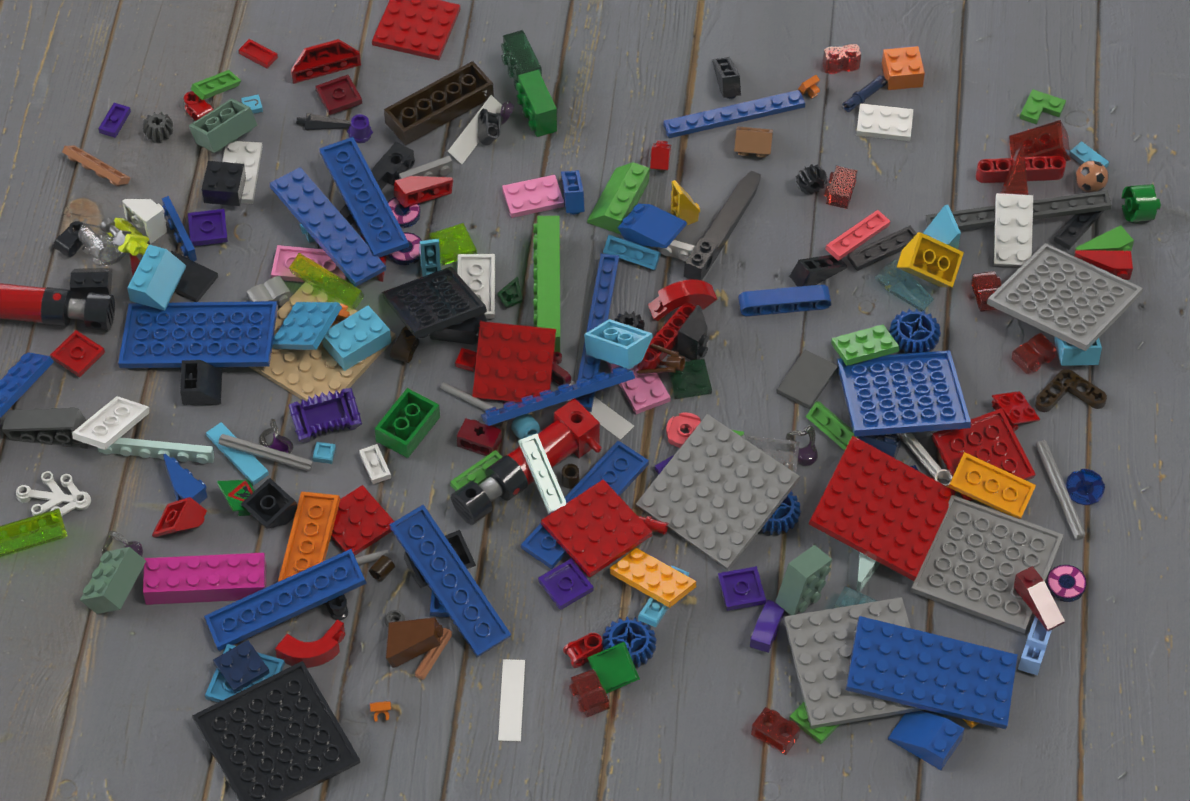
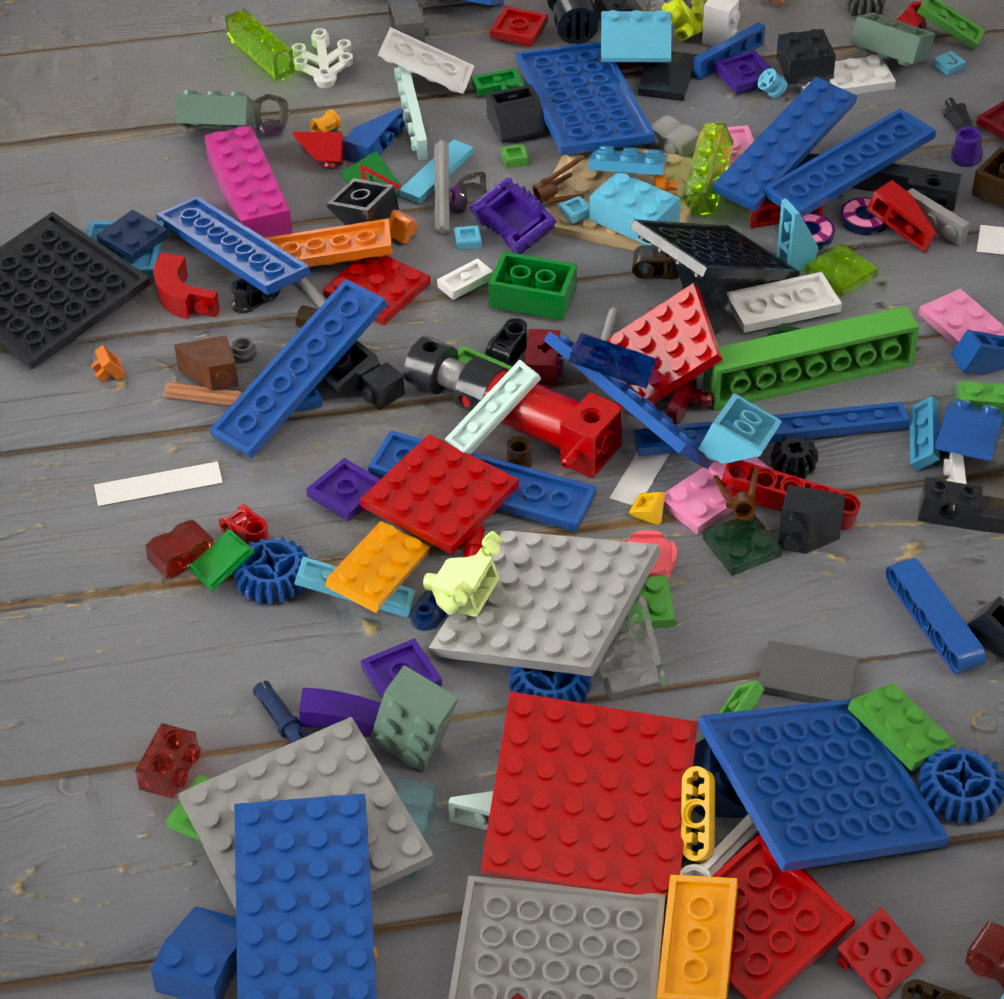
camera: 75 degrees right, 10 degrees down
medium azure head [511,413,540,440] -> none
red arch [648,279,718,321] -> none
clear smoke piece [786,426,818,466] -> none
none -> dark blue pin [253,680,308,744]
none -> light orange bush [310,110,341,132]
none -> black brick [361,362,405,410]
none -> orange tile [389,210,418,243]
none -> clear blue plate [410,590,447,631]
none -> yellowish green torso [423,531,503,617]
none -> green plate [471,68,525,97]
none -> black piece [485,318,528,367]
none -> bright green tile [500,144,529,169]
none -> reddish brown plant [532,155,585,206]
none -> medium azure tile [559,196,590,224]
none -> clear blue tile [568,333,658,389]
none -> yellow slope [629,492,665,525]
none -> yellow beam [681,766,715,863]
none -> medium azure wheel [758,68,788,98]

